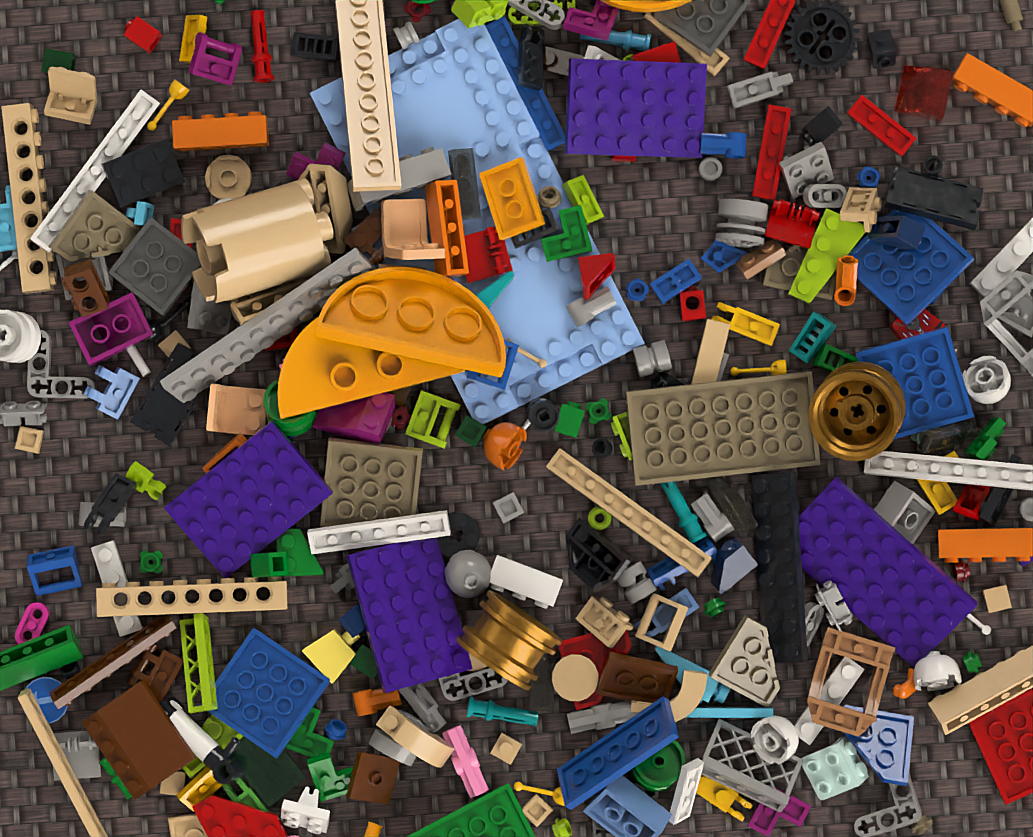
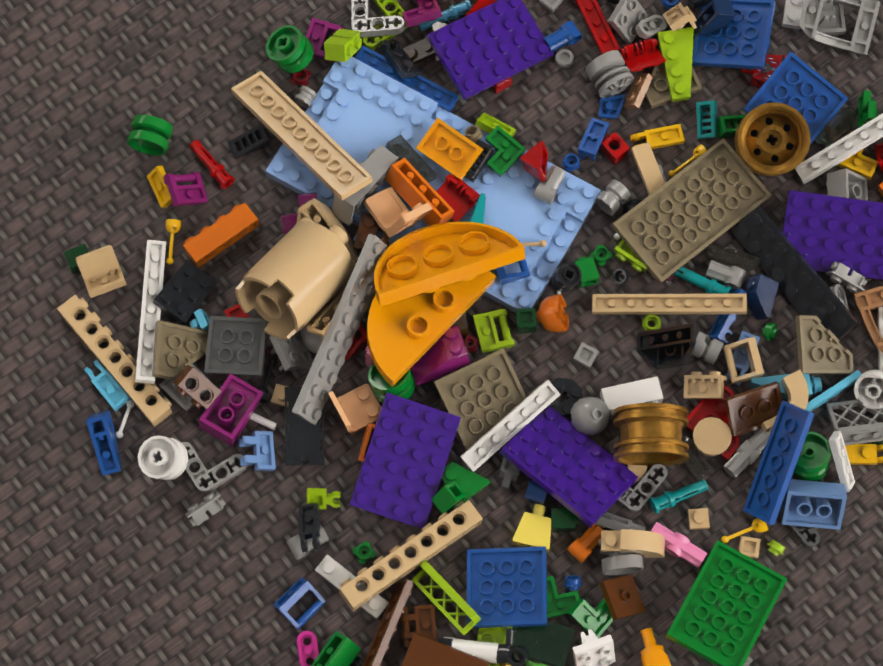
camera: 40 degrees left, 15 degrees down
tan tile [15,426,44,454] -> none
red brick [124,16,163,55] -> none
tan tile [205,155,252,200] -> none
orange piece [834,255,858,306] -> none
white cylinder [962,356,1011,404] -> none

